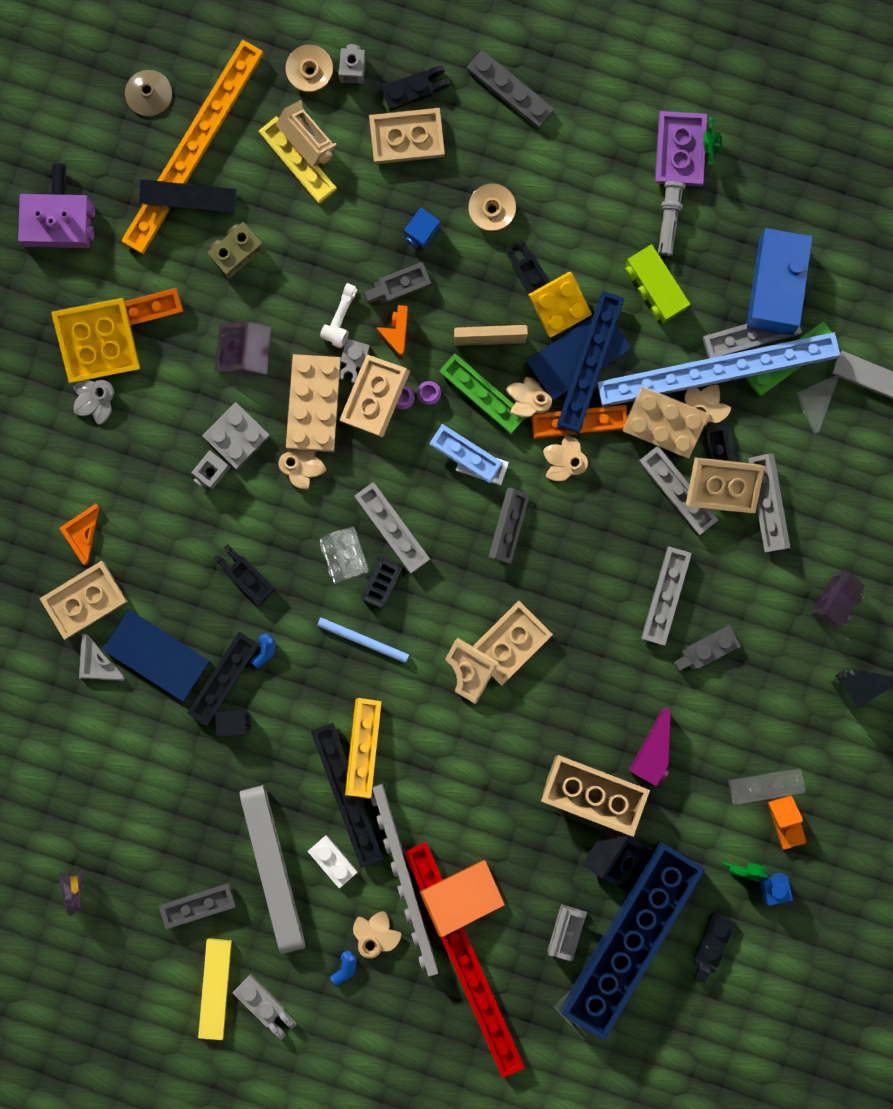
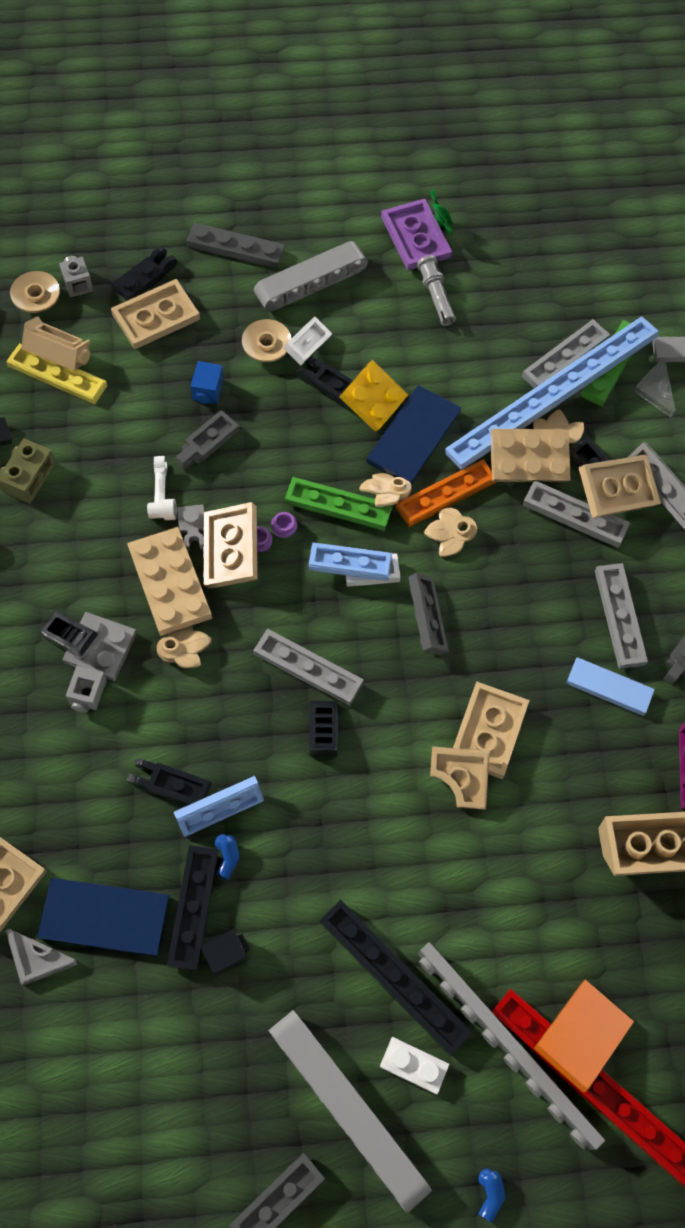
camera: 30 degrees left, 20 degrees down
slope [215,321,272,376] -> none
light blue bar [317,618,409,663] -> none
clear bracket [320,527,369,583] -> none
yellow plate [345,698,381,798] -> none
tan plate [353,911,401,958] -> none
orange slope [377,305,408,358] -> none
tan tile [454,325,528,346] -> none
dark blue tile [556,291,625,434] -> none
lime brick [625,244,690,324] -> none
blue brick [746,228,812,335] -> none
none -> black slope [40,611,98,657]
none -> light blue tile [174,776,264,837]
none -> light grey beam [253,241,368,312]
none -> white plate [283,317,332,365]
none -> light blue tile [566,657,655,716]

